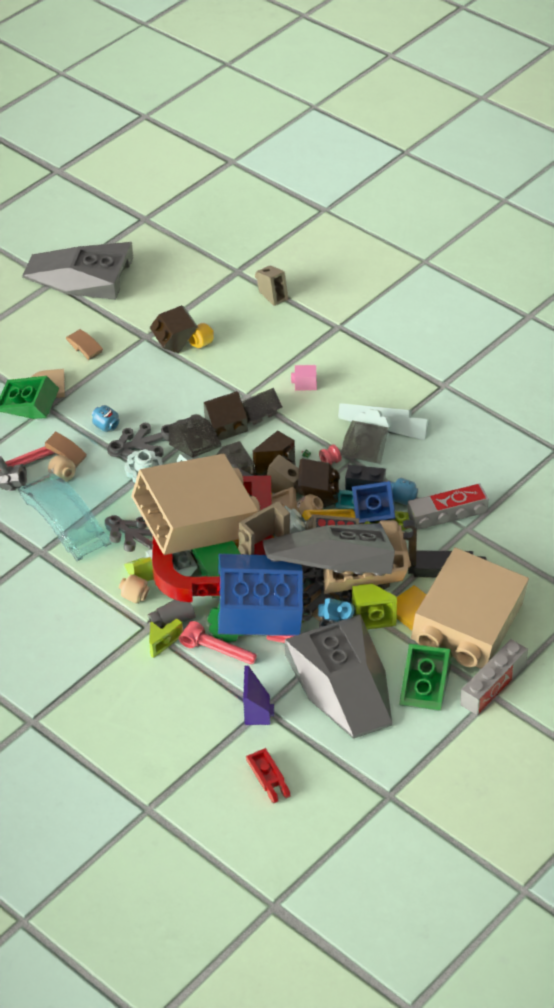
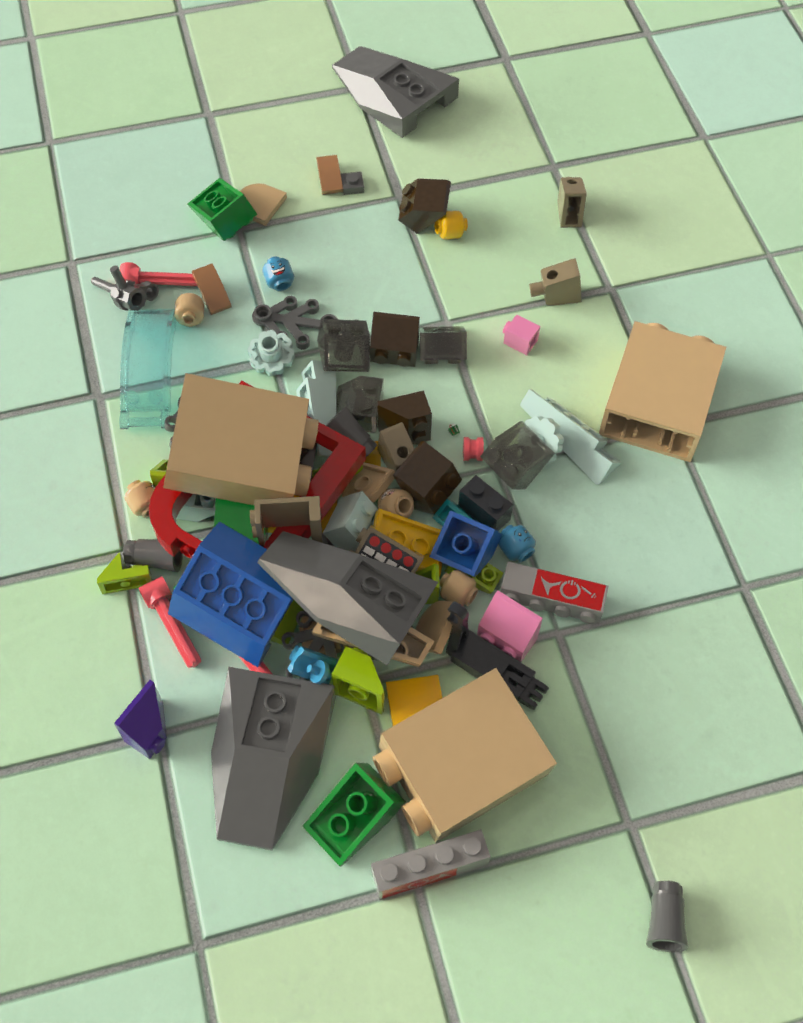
camera: 30 degrees right, 15 degrees up
red hinge [246,748,291,804] -> none
none -> dark grey plate [341,172,364,195]
none -> bright pink slope [477,590,543,662]
none -> dark tan torso [529,258,582,306]
none -> tan brick [599,321,726,462]

